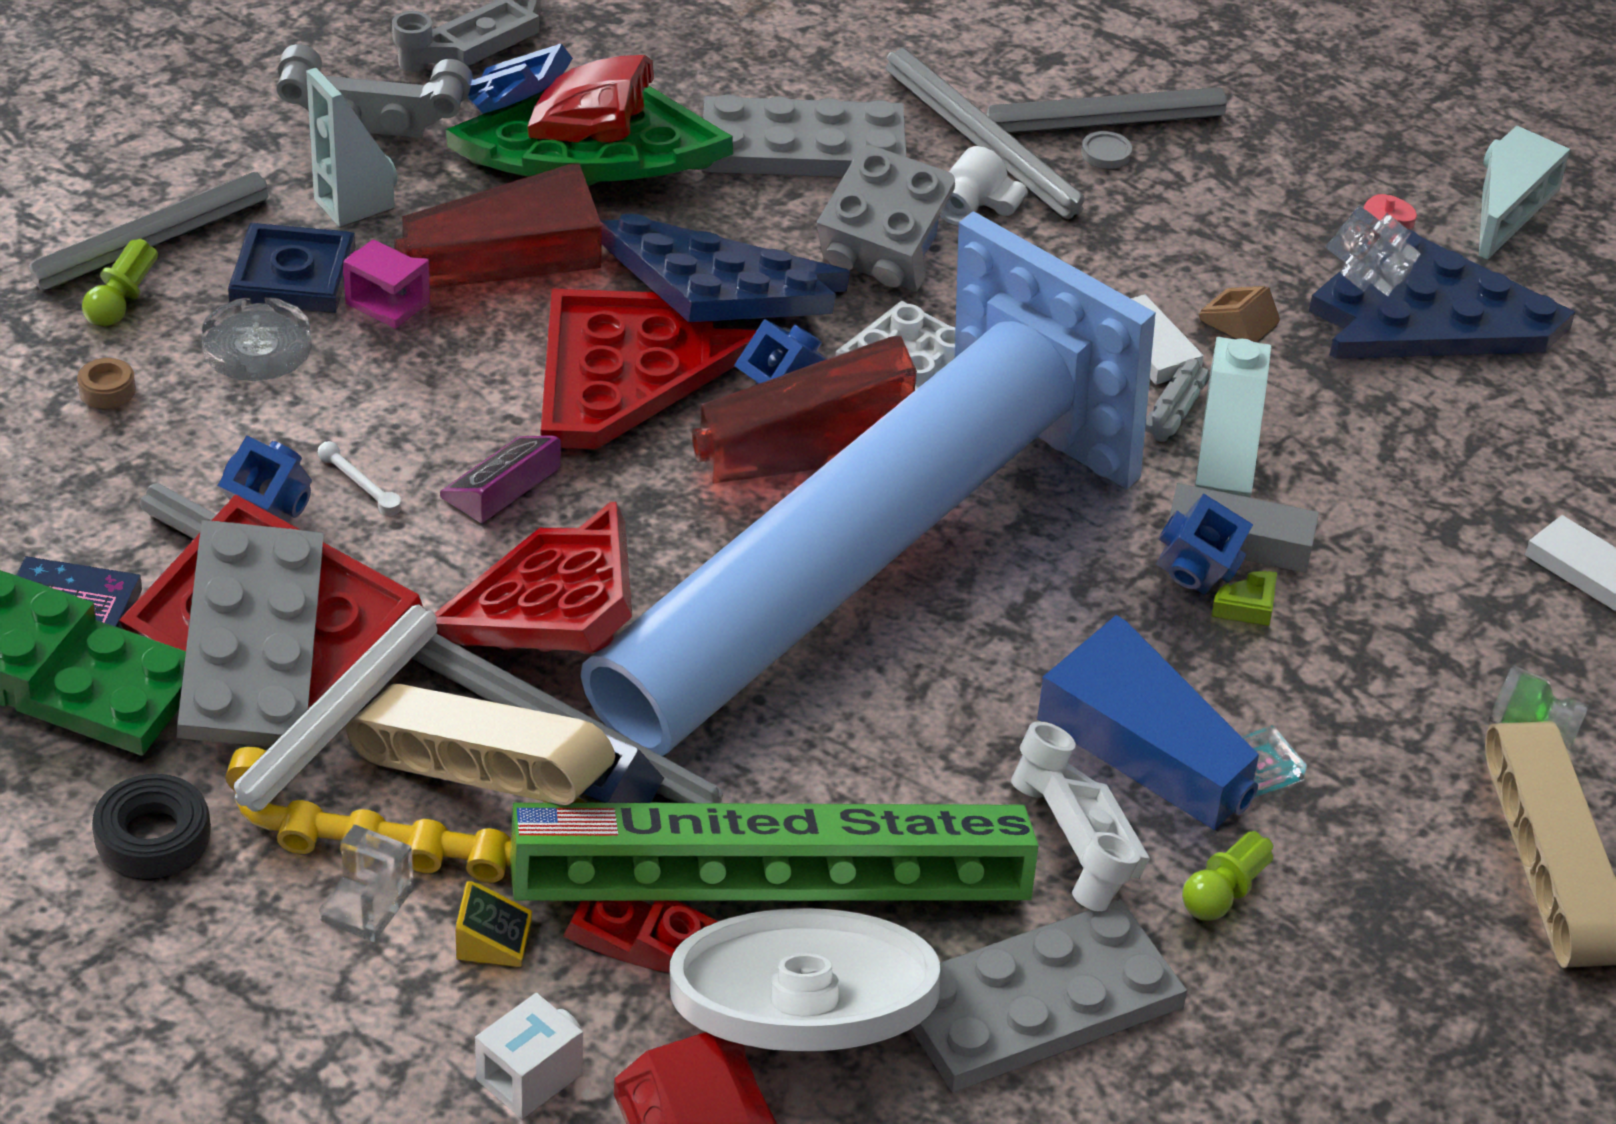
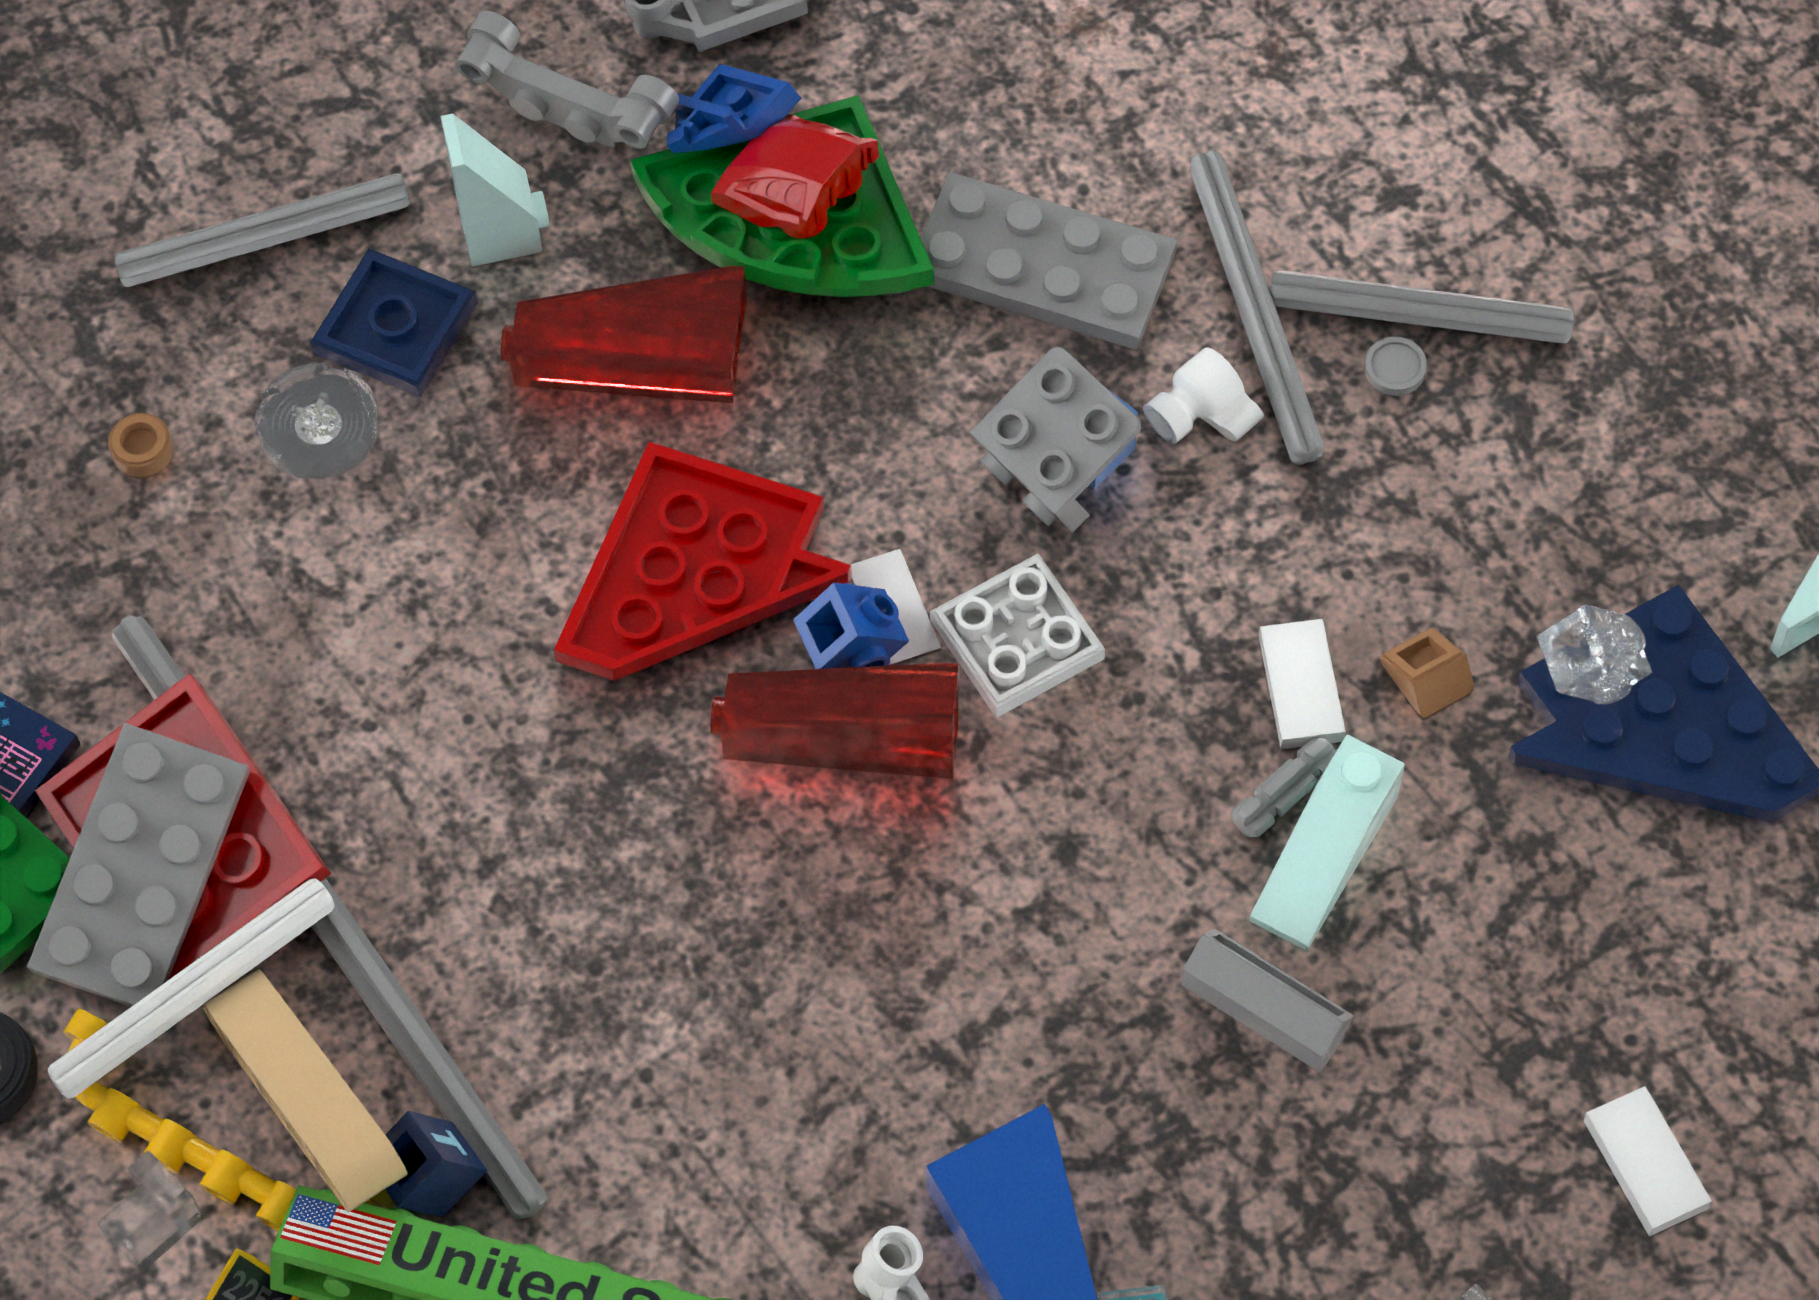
camera: 25 degrees right, 20 degrees up
lime axle [82,239,158,326] -> none
blue brick [217,435,312,523] -> none
white hinge [318,441,401,516] -> none
dark pink window [343,239,430,329] -> none
red wing [435,502,632,654] -> none
magenta slope [440,436,561,524] -> none
light blue piece [581,211,1156,756] -> none
dark blue wing [597,214,850,322] -> none
blue brick [1156,493,1253,595] -> none
lime tile [1211,571,1277,626] -> none
coral piece [1361,194,1417,233] -> none

